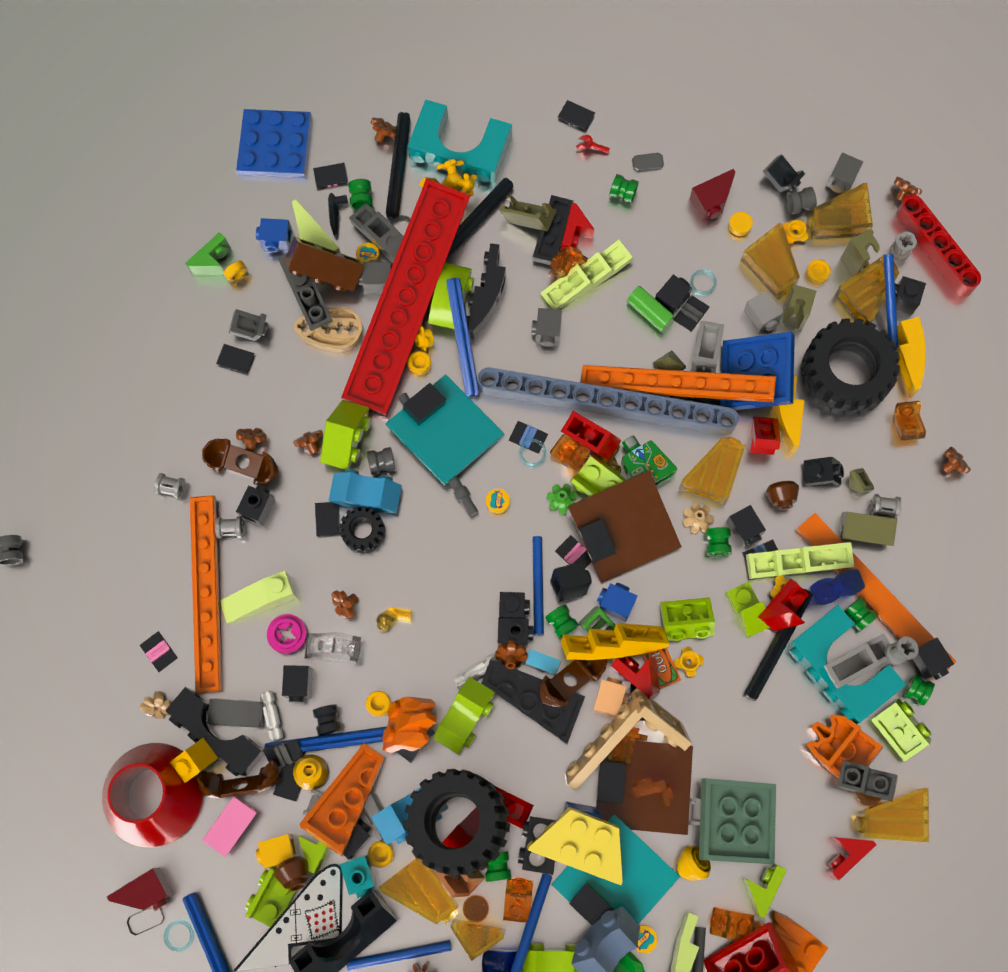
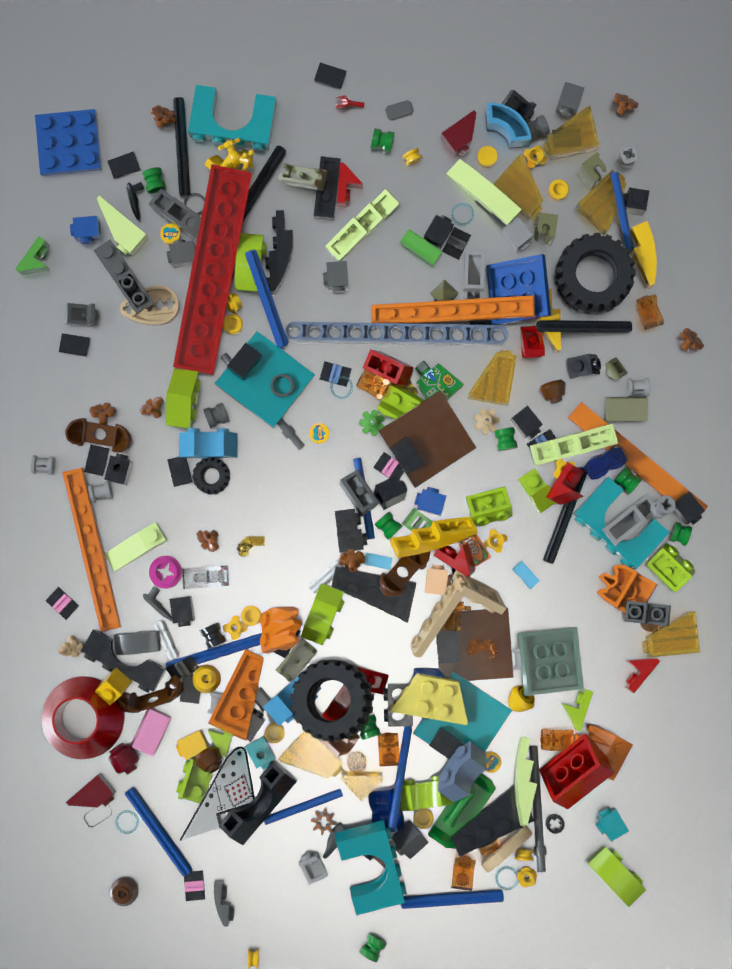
camera: 15 degrees left, 10 degrees up
yellow tile [223,260,247,282] -> none
reddish brown brick [284,236,364,292] -> none
clear orange bracket [549,247,588,280] -> none
red beam [897,194,981,296] -> none
none -> black piece [84,444,109,476]
none -> dark red head [108,742,139,775]
none -> dark grey bar [143,586,172,621]
none -> yellow plate [223,615,248,640]
none -> dark grey piece [270,374,294,397]
none -> olive hinge [275,638,318,682]
none -> dark grey slope [340,469,380,517]
none -> yellow bush [402,148,423,166]
none -> yellowish green slope [446,159,522,225]
none -> dark azure brick [486,103,532,148]
none -> medium azure piece [512,561,540,589]
none -> black axle [536,320,633,333]

